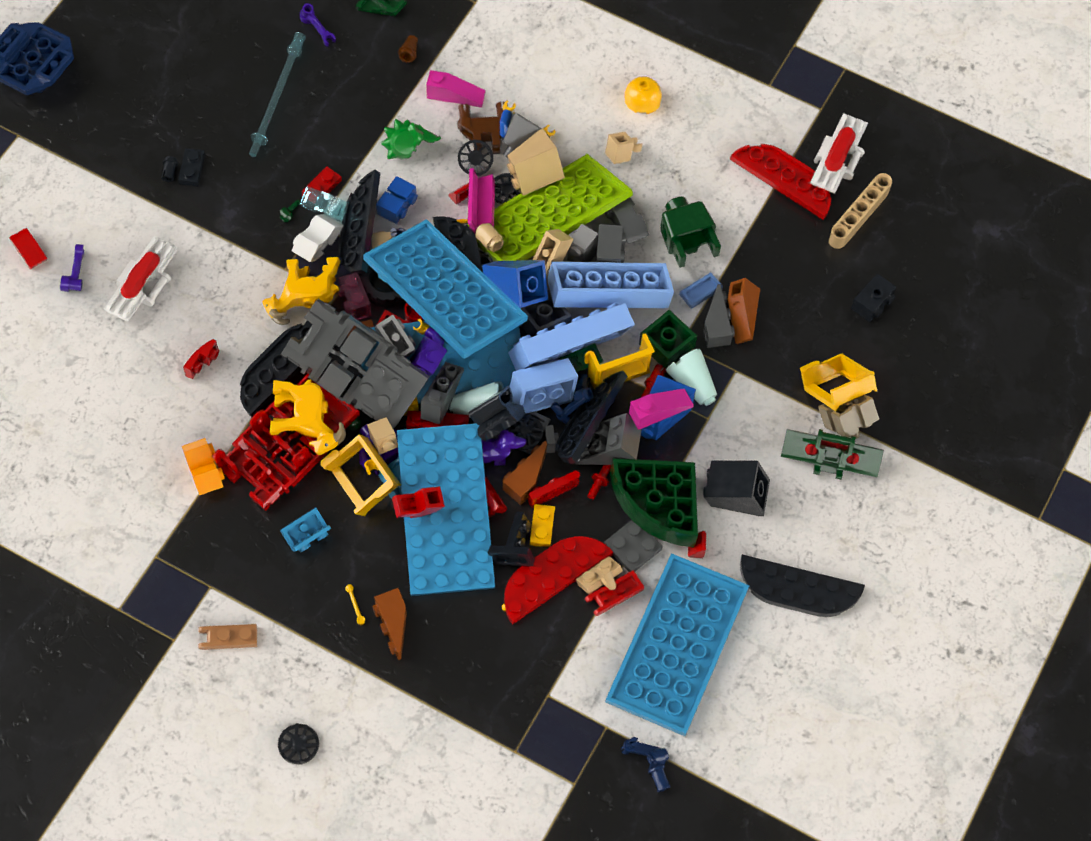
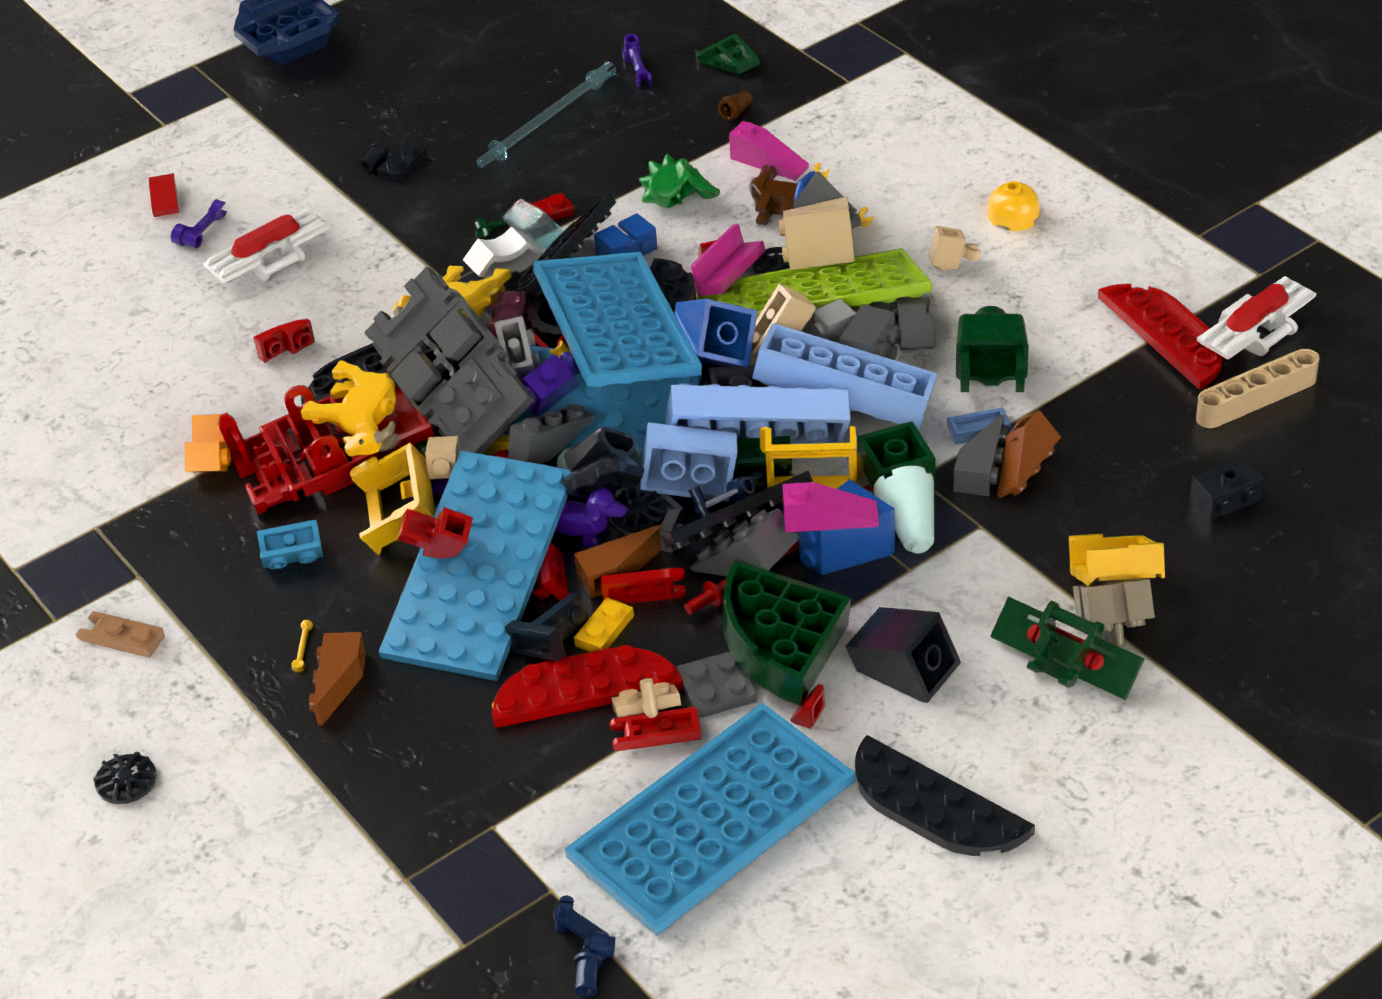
camera: 30 degrees right, 20 degrees down
black wheel [458,140,494,176] -> none
tan brick [475,223,504,252] -> none

